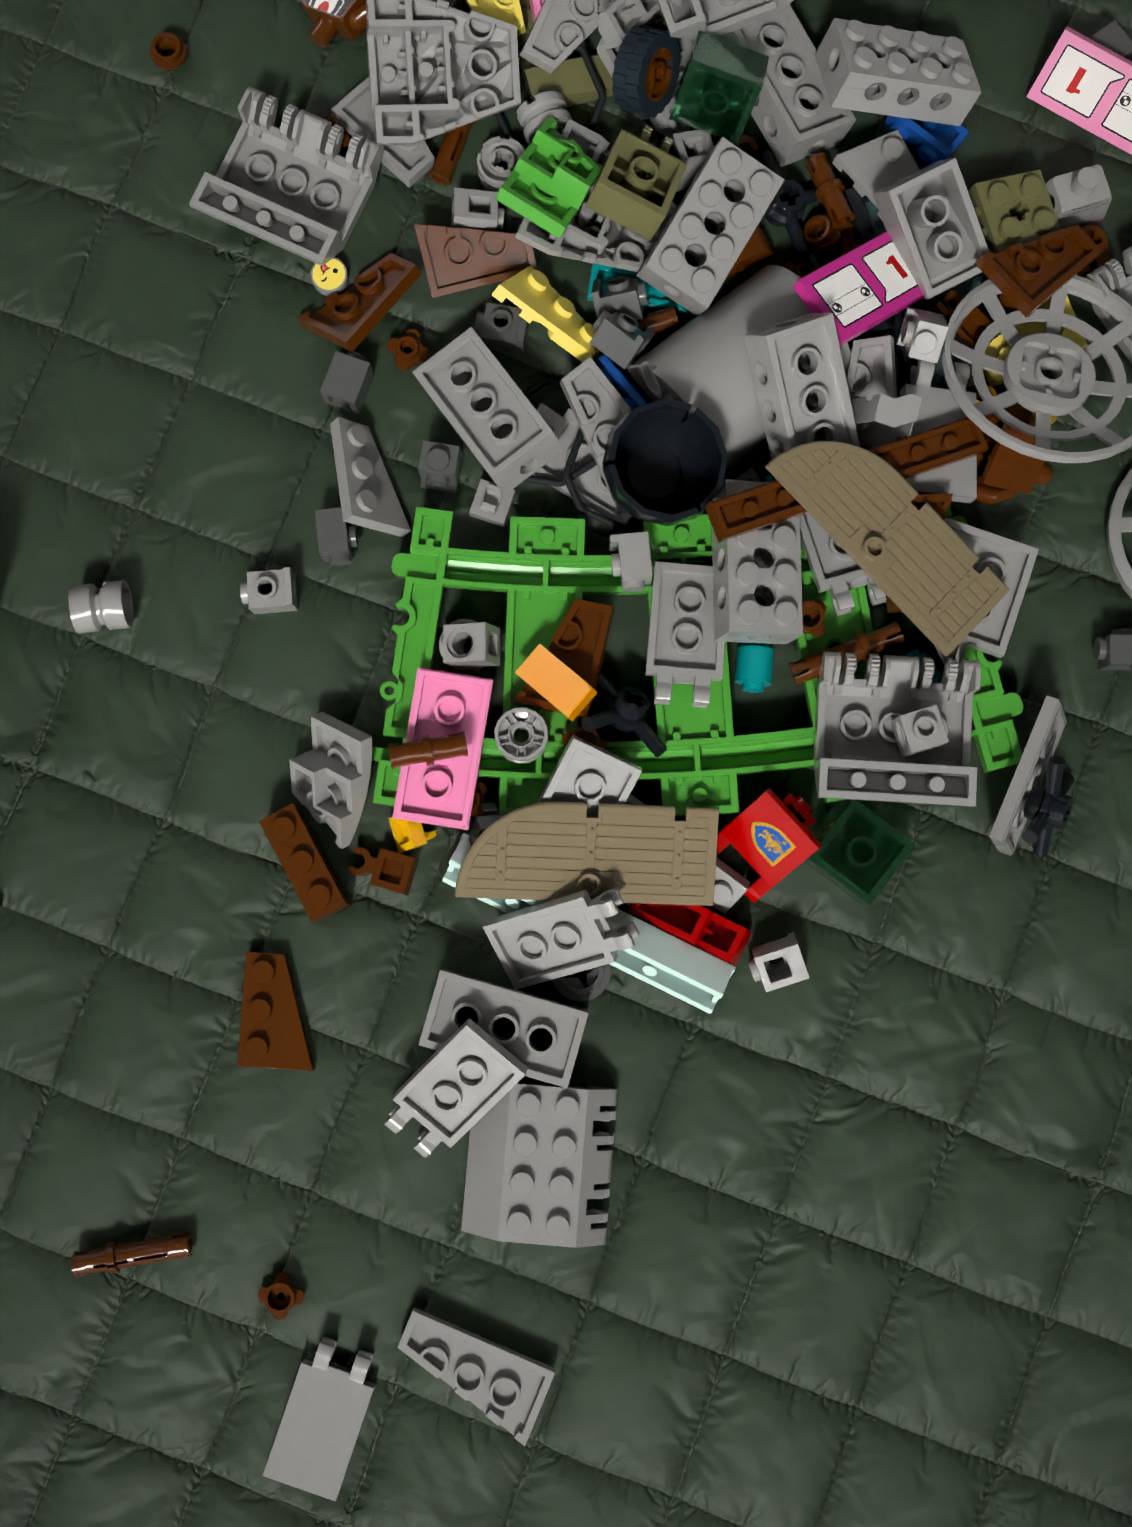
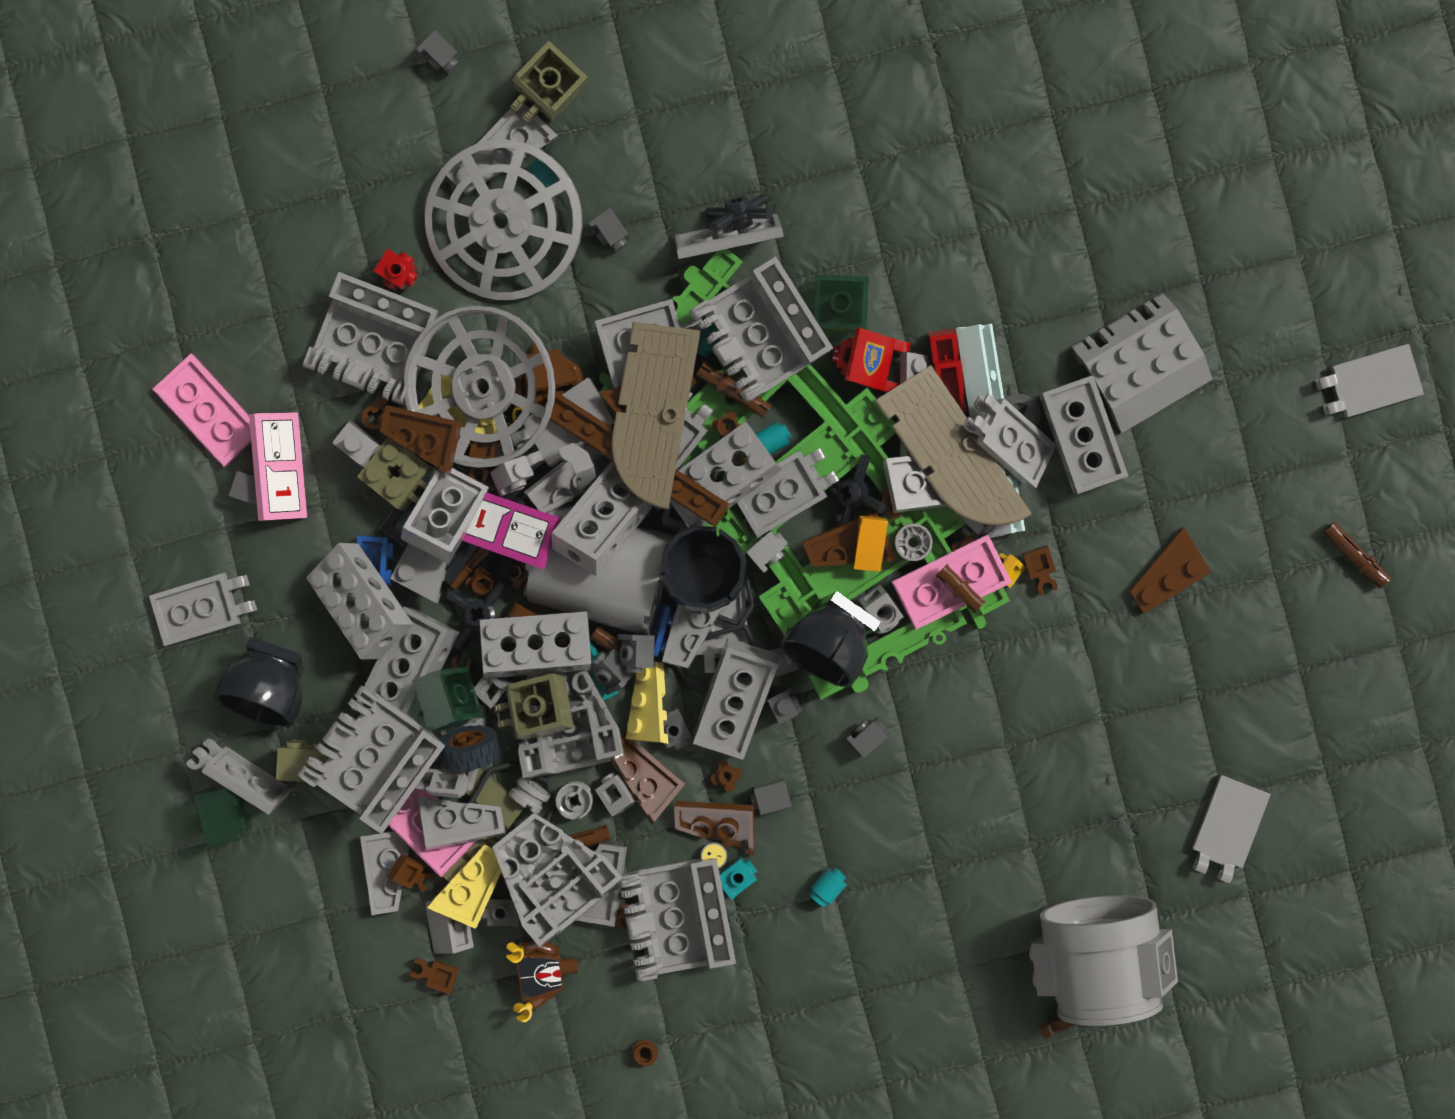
camera: 125 degrees left, 5 degrees up
light grey wheel [68,580,134,634] -> none
light grey brick [240,567,298,614] -> none
reddish brown plate [258,1272,305,1320] -> none
reddish brown brick [259,803,352,922] -> none
light grey slope [289,712,372,849] -> none
light grey wing [330,417,411,537] -> none
light grey tile [384,1018,528,1158] -> none
light grey wing [397,1308,555,1446] -> none
bright green slope [495,115,601,239] -> none
light grey brick [748,932,810,992] -> none
reddish brown pin [805,152,855,229] -> none
light grey brick [891,705,949,758] -> none
none -> teal brick [719,856,758,900]
none -> black plate [781,591,880,687]
none -> teal brick [809,867,847,908]

